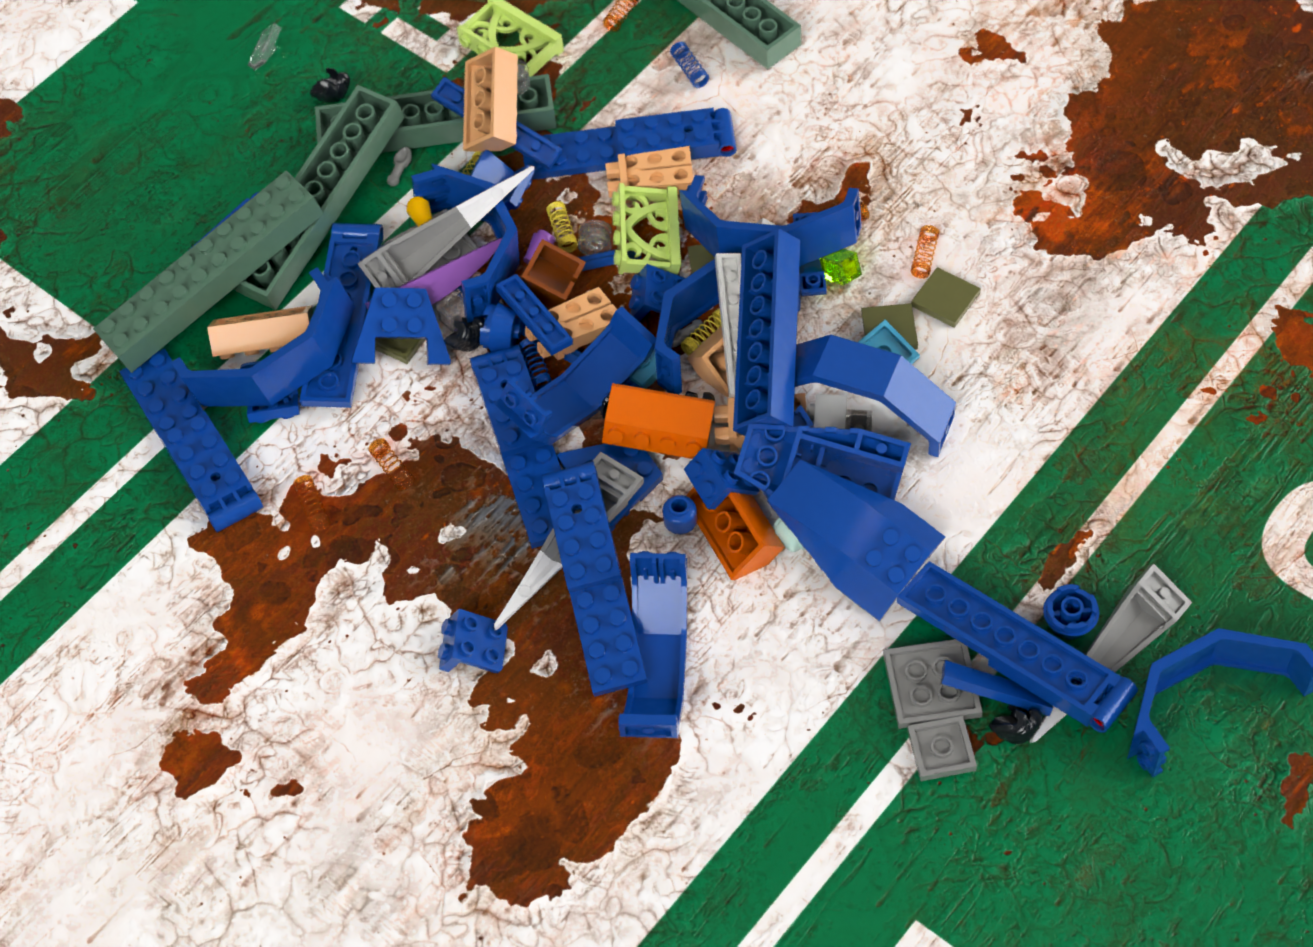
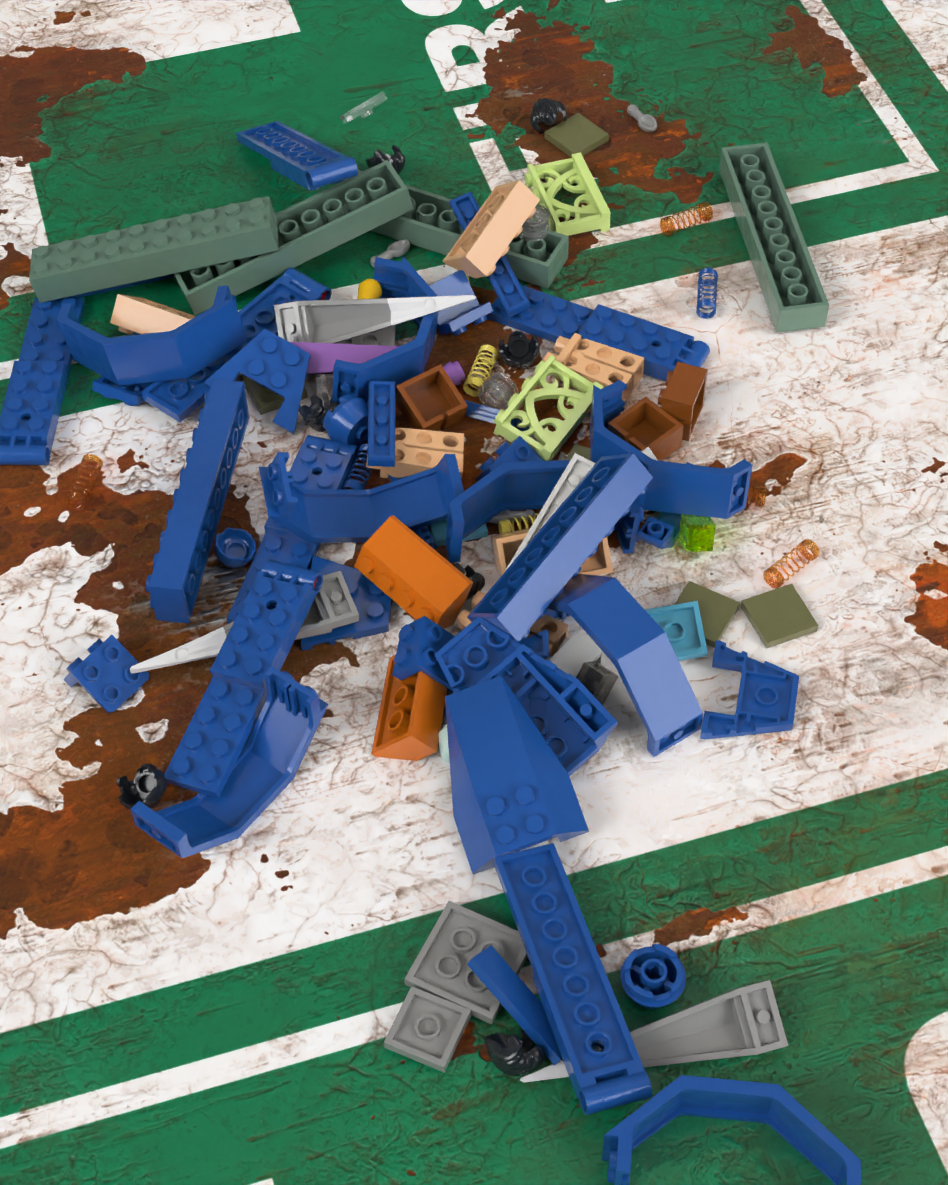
camera: 30 degrees right, 5 degrees down
clear orange piece [368,438,414,491] -> none
blue head [662,495,698,535] -> none
none -> black hair [116,764,167,809]
none -> blue brick [146,379,250,624]
none -> blue hair [214,527,256,568]
none -> blue hinge [236,121,358,190]
none -> black hair [498,331,540,370]
none -> dark orange piece [608,397,684,461]
none -> dark orange piece [658,362,708,441]
none -> blue wing [700,640,799,740]

